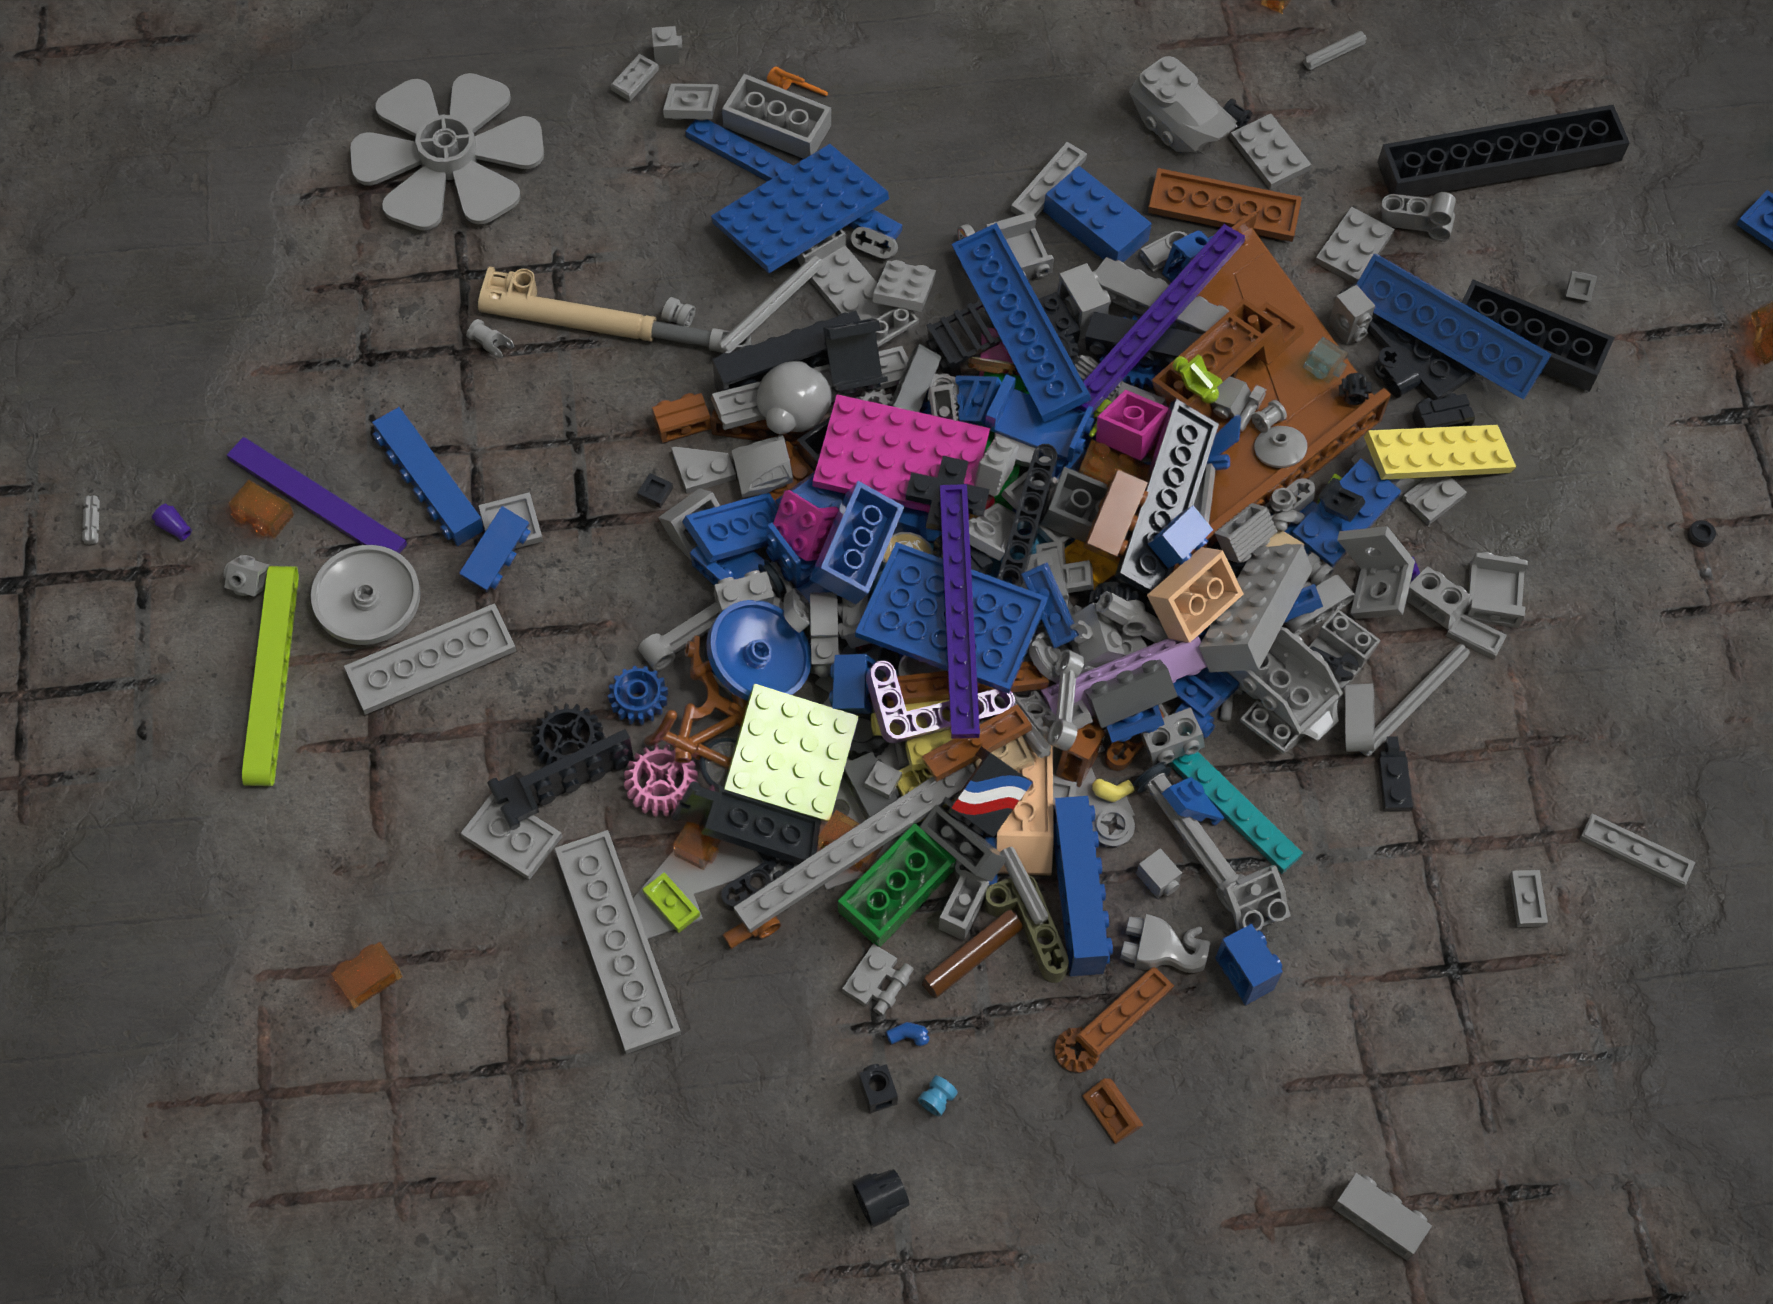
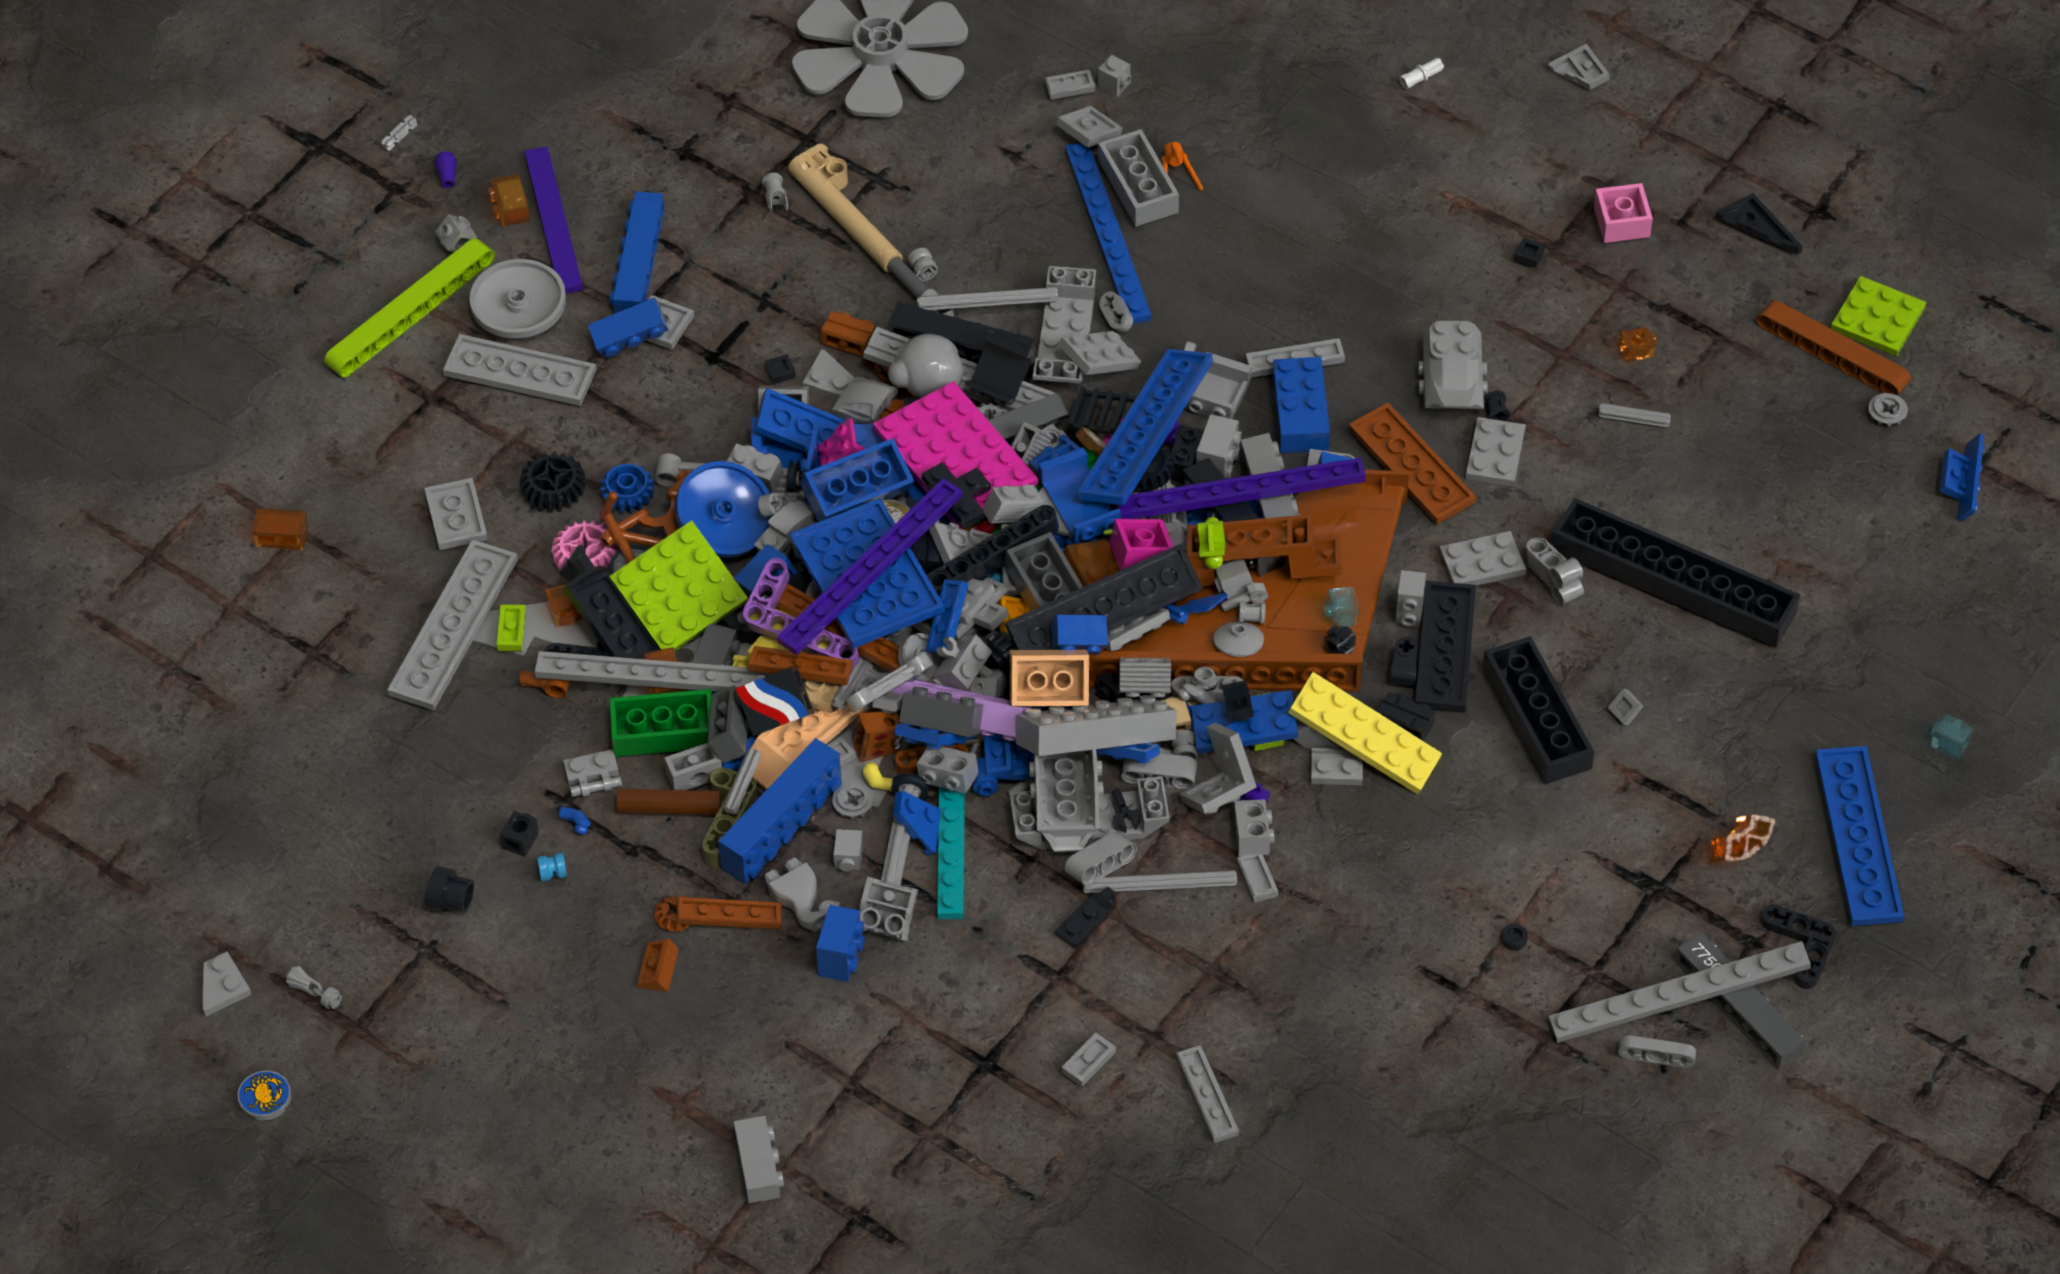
camera: 45 degrees right, 10 degrees down
black hinge [487,729,634,830] -> none
blue plate [711,144,889,273] -> none
light grey plate [865,761,902,799] -> none
wedge [1083,470,1149,561] -> none
light grey piece [1096,591,1168,643] -> none
blue plate [1356,253,1552,400] -> none
light grey panel [1466,552,1528,628] -> none

